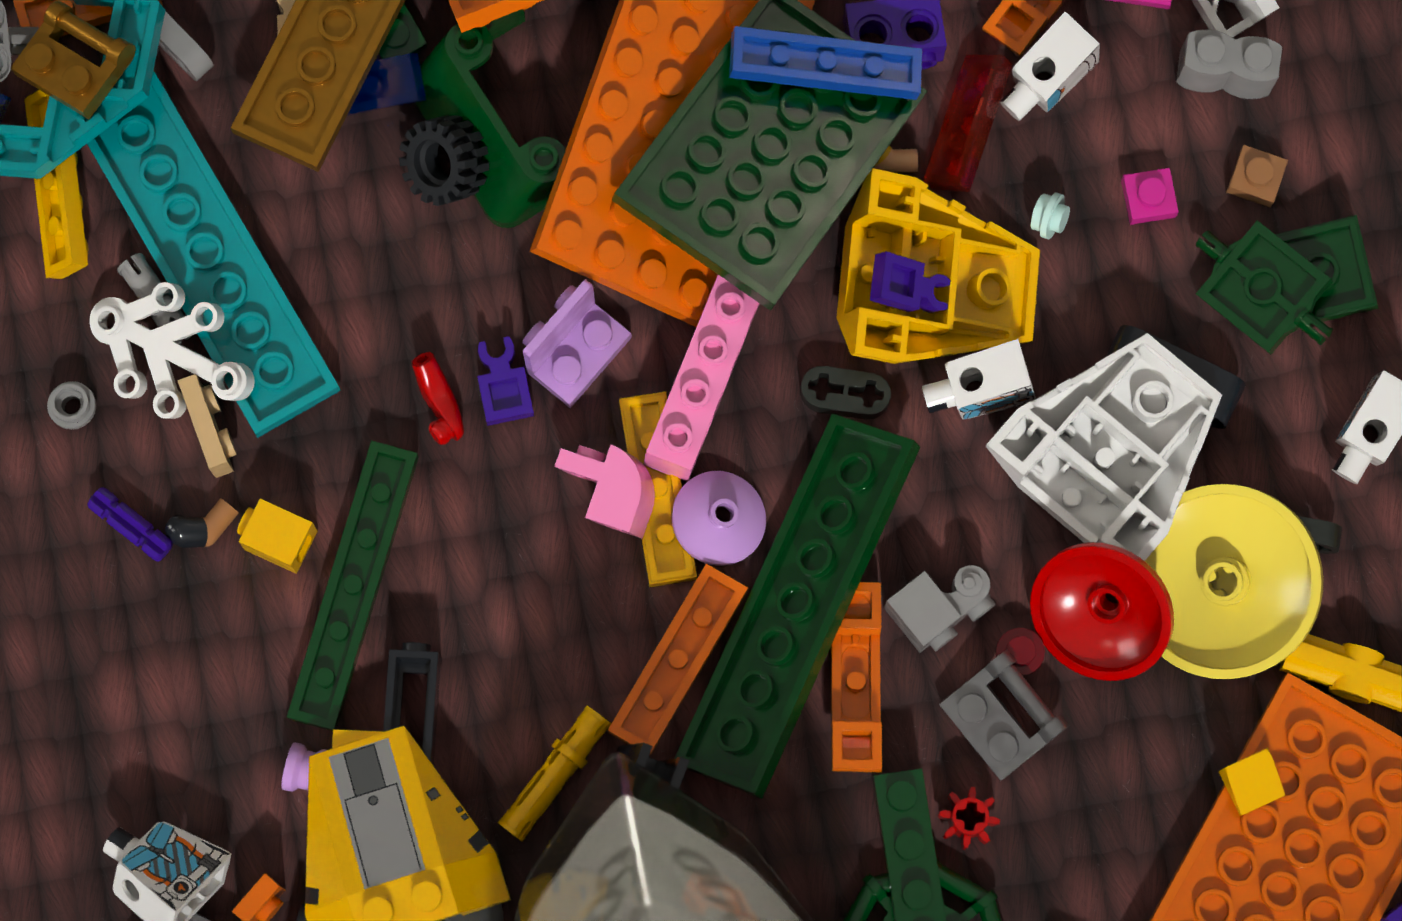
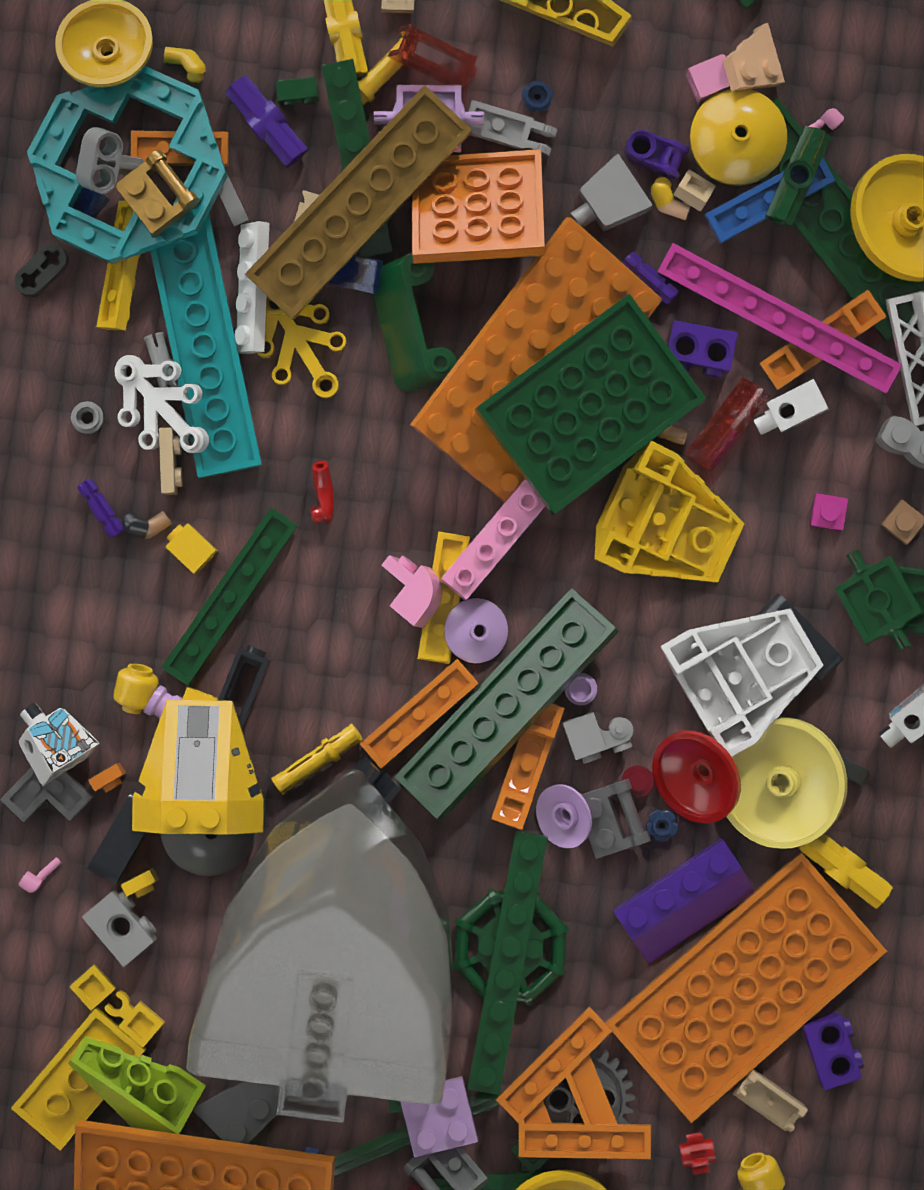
camera: 20 degrees right, 10 degrees up
black tyre [399,115,489,206] -> none
dark purple plate [477,336,534,426] -> none
lavender bracket [523,279,632,408] -> none
blue plate [729,26,922,100] -> none
pearl dark grey beam [800,366,891,420] -> none
dark purple plate [870,251,951,313] -> none
white torso [922,339,1036,419] -> none
red gear [937,787,1000,850] -> none
light aqua plate [1031,192,1070,240] -> none
yellow slope [1218,748,1285,816] -> none
none -> yellow head [113,664,159,714]
none -> white plate [234,221,269,354]
none -> yellow plant [257,296,347,399]
none -> lavender dish [536,784,592,848]
none -> lavender plate [565,673,597,705]
none -> dark purple slope [612,838,755,964]
none -> dark blue plate [646,810,678,842]

